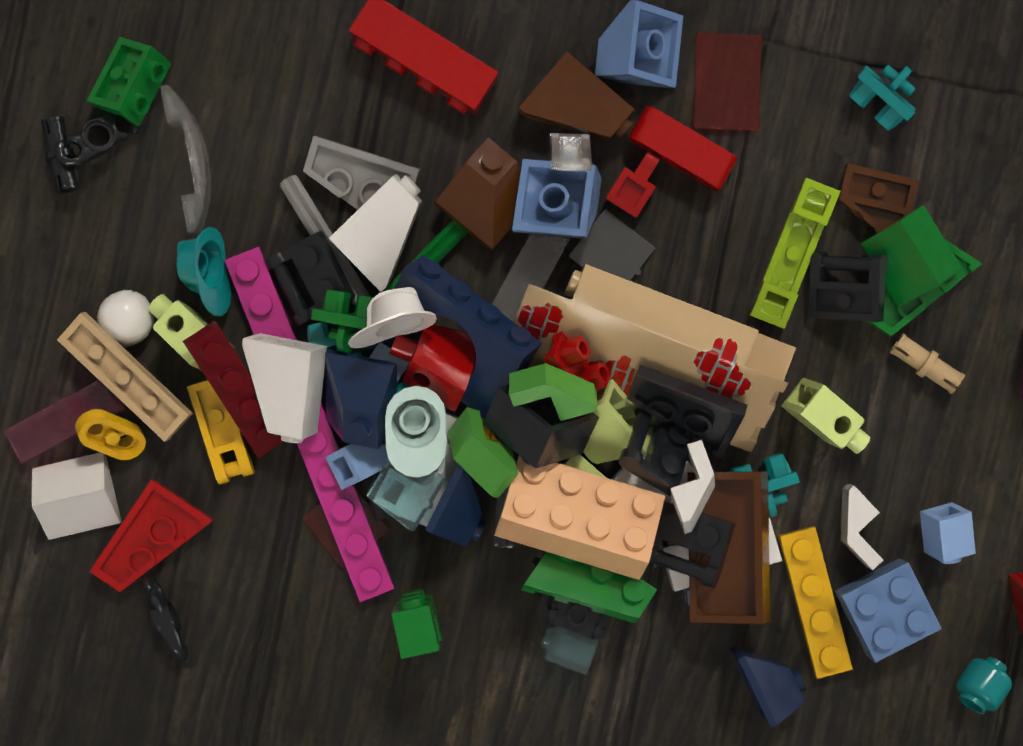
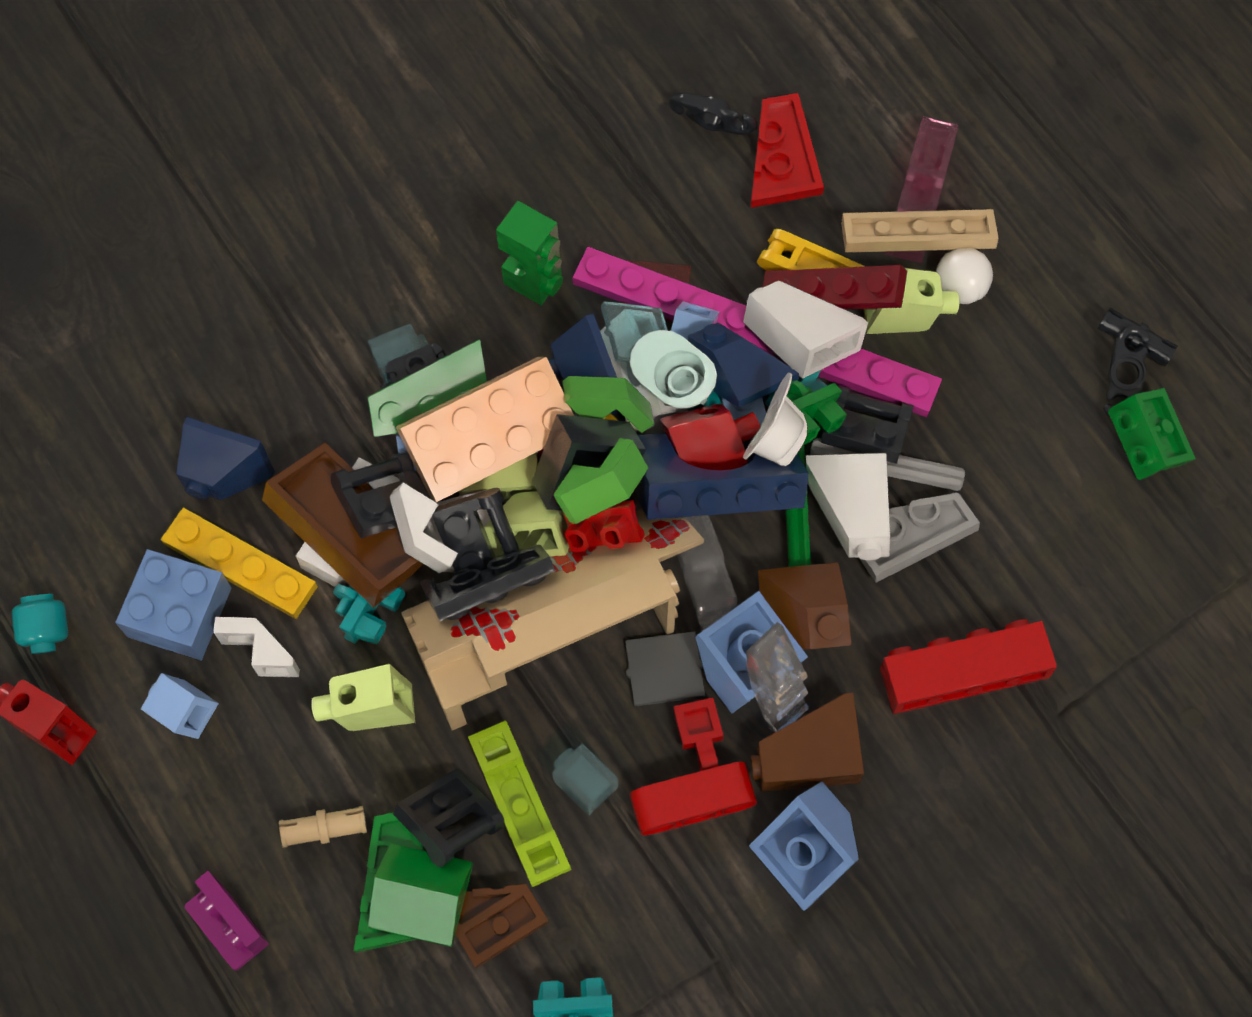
camera: 135 degrees right, 20 degrees down
white slope [32,452,122,540] -> none
yellow plate [75,409,146,460] -> none
clear slope [160,85,211,235] -> none
teal piece [176,227,231,316] -> none
clear red piece [692,33,763,131] -> none
none -> clear light blue brick [552,743,618,816]

